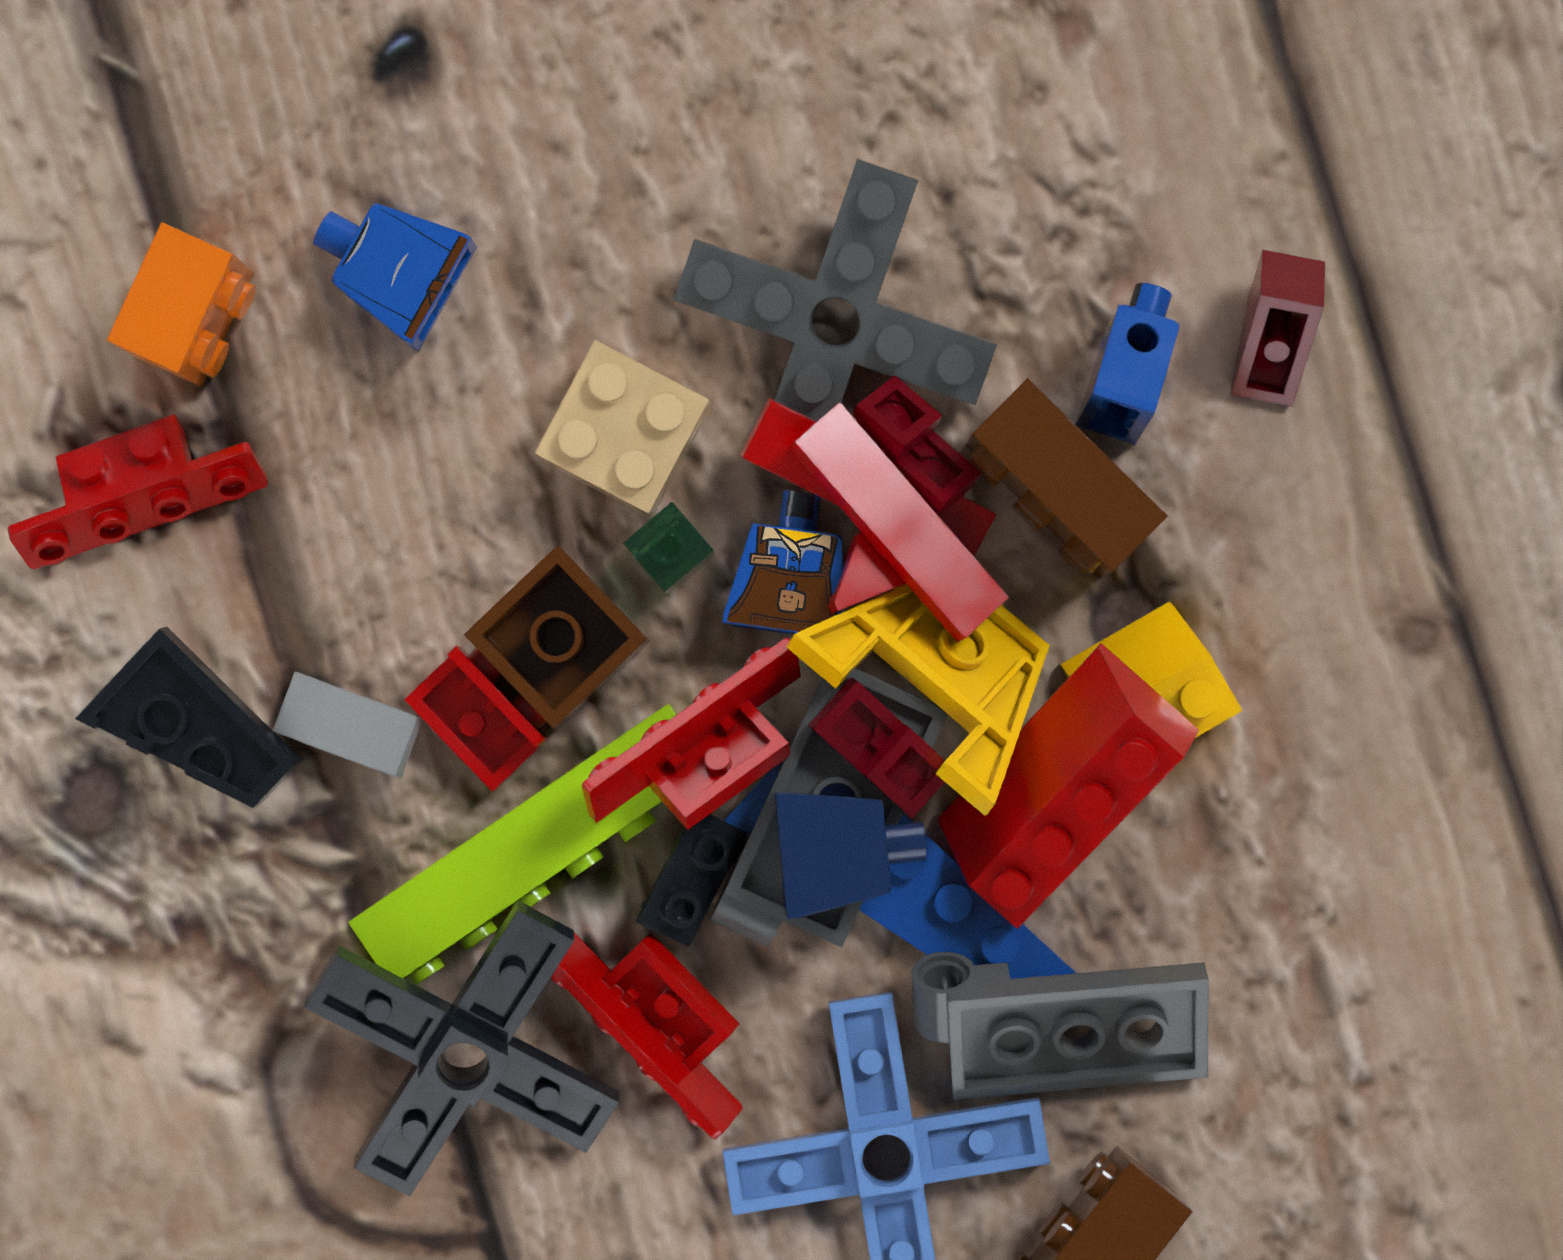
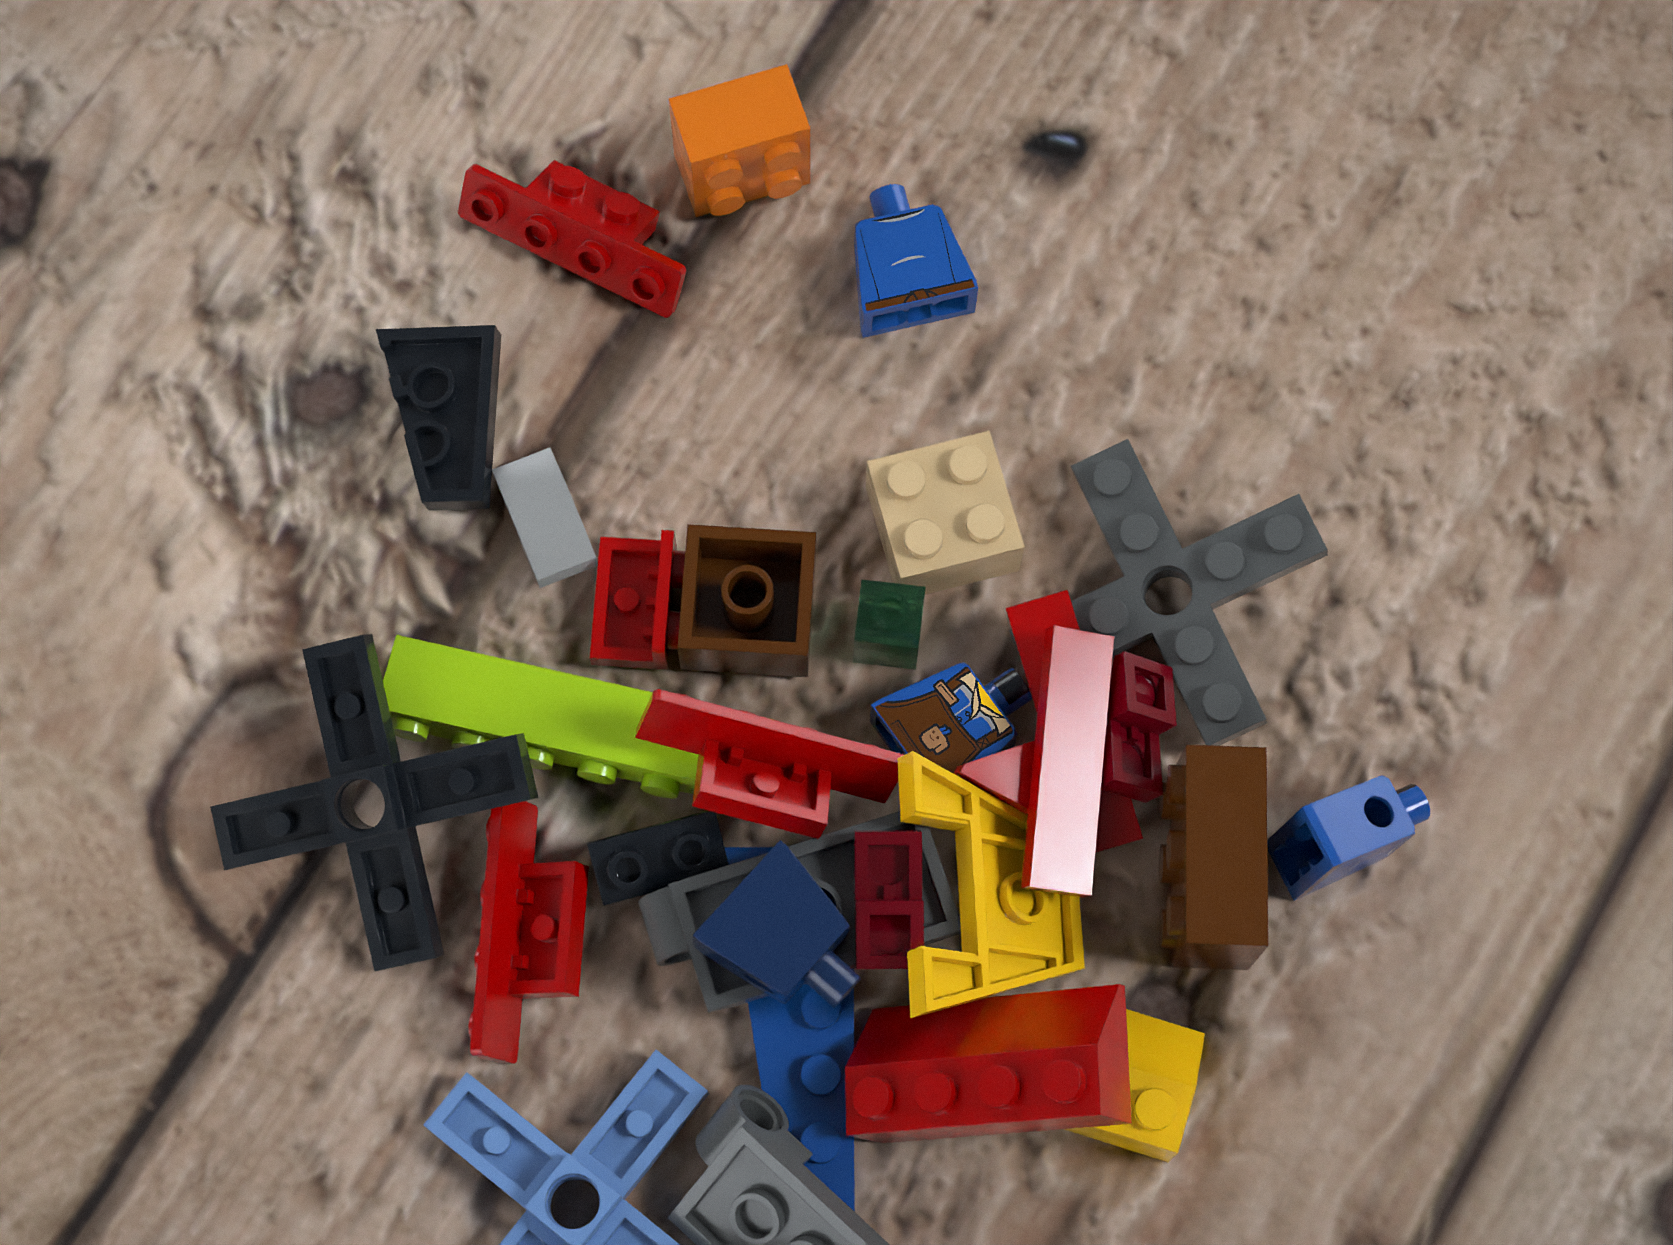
camera: 45 degrees right, 15 degrees down
dark red slope [1231,249,1325,407] -> none

